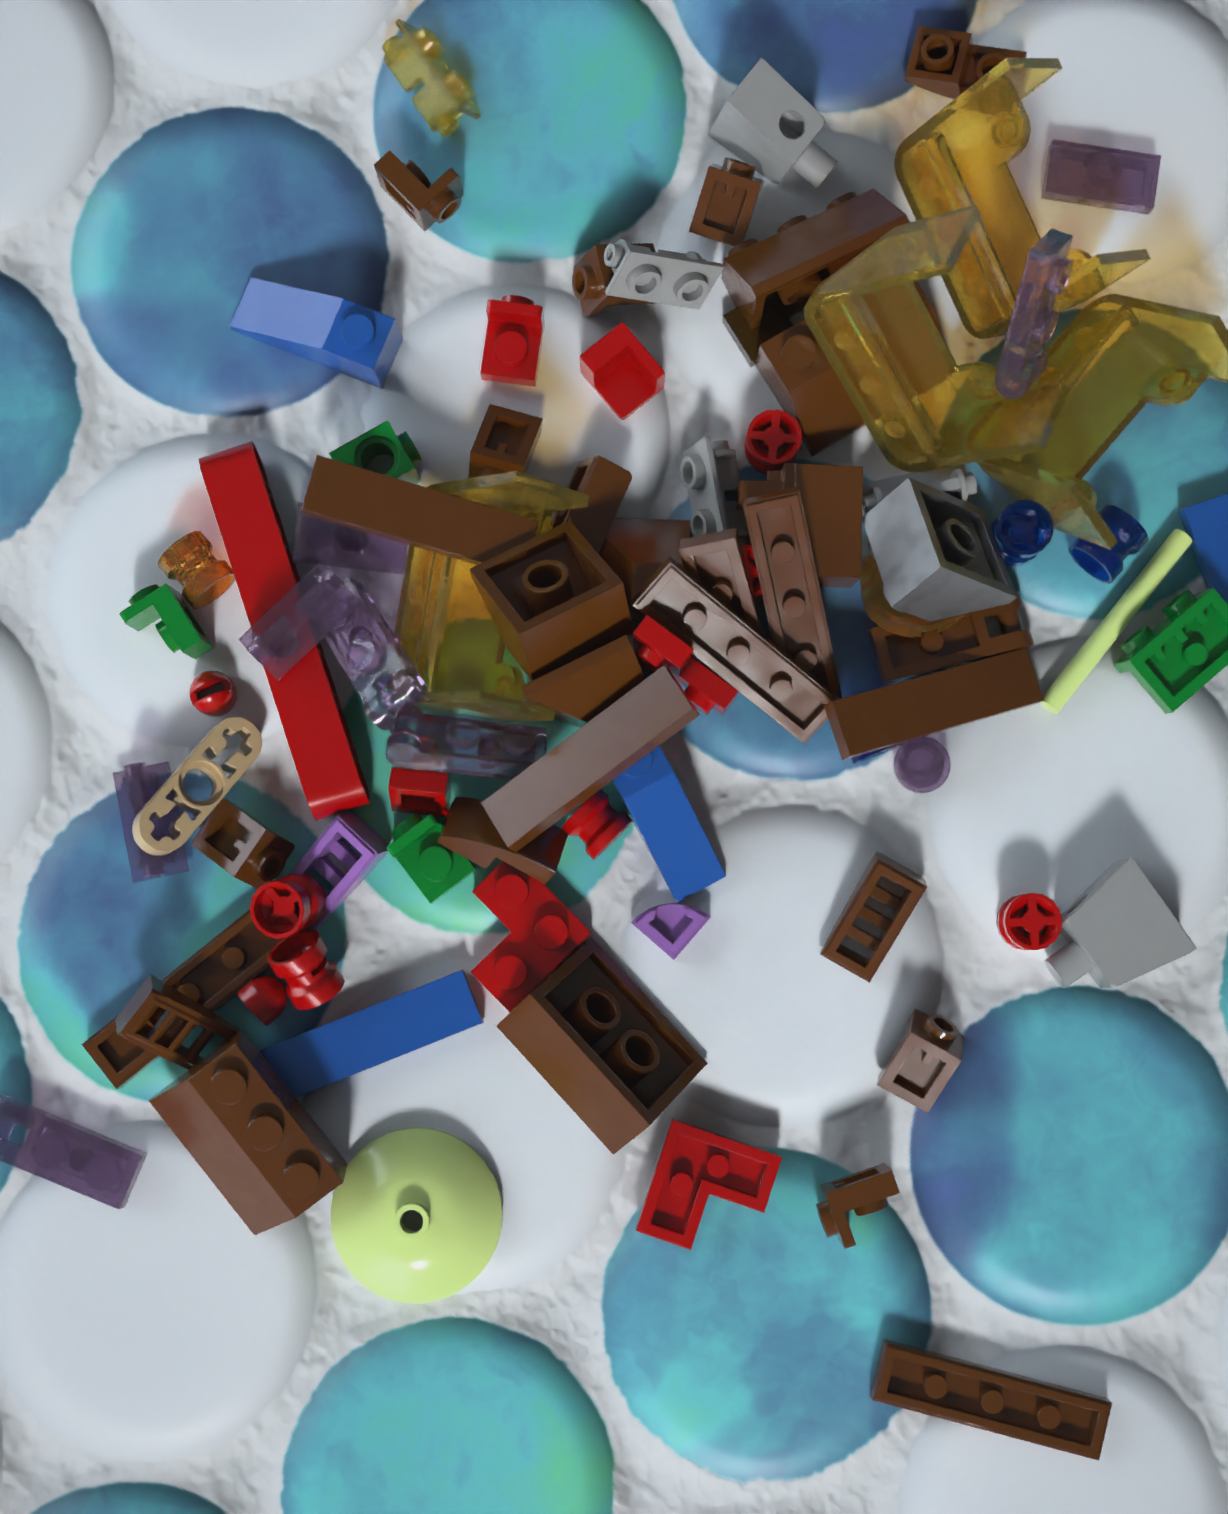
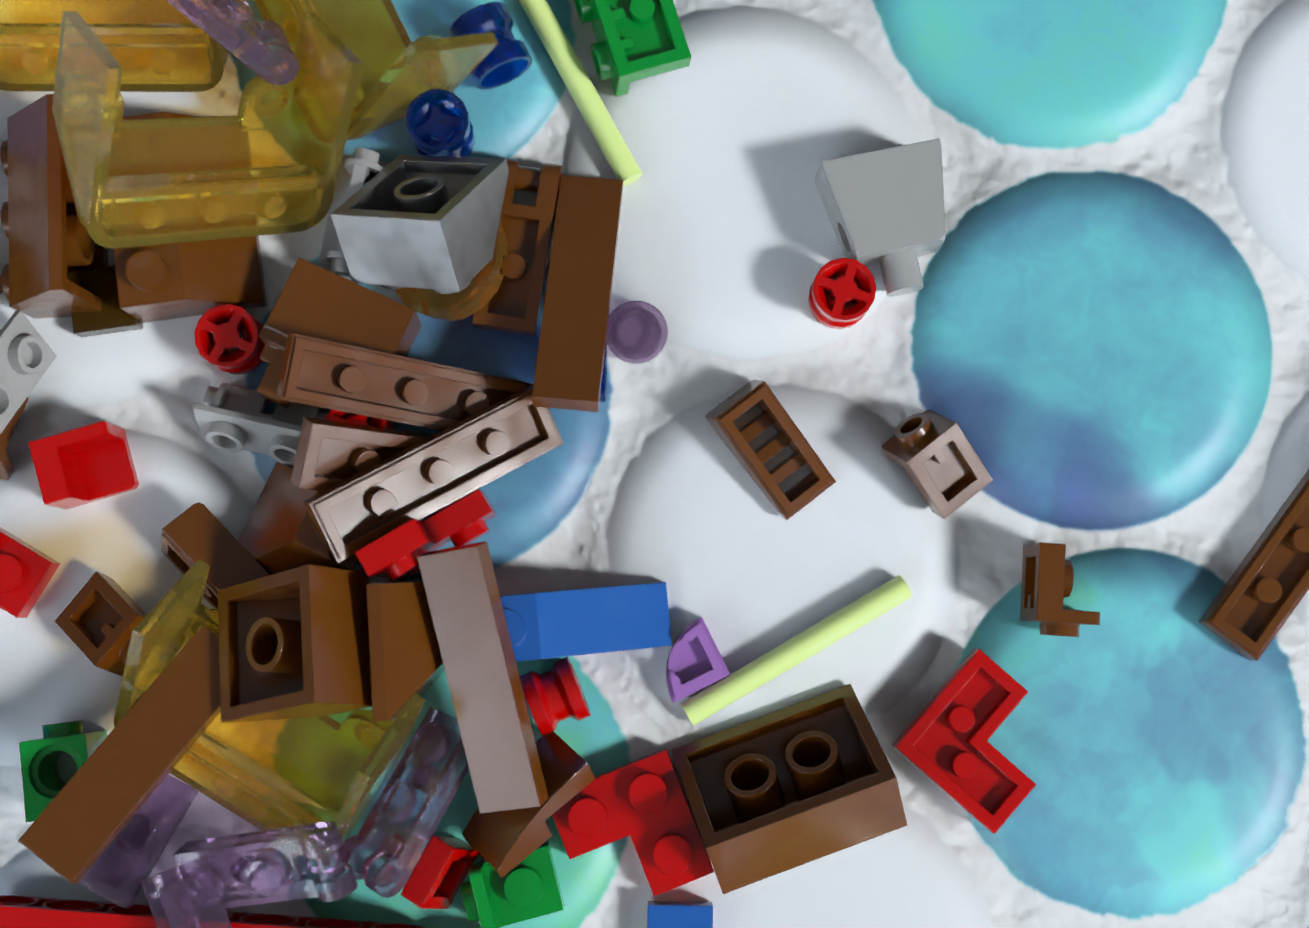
camera: 75 degrees left, 0 degrees up
none -> yellowish green bar [681,575,912,726]

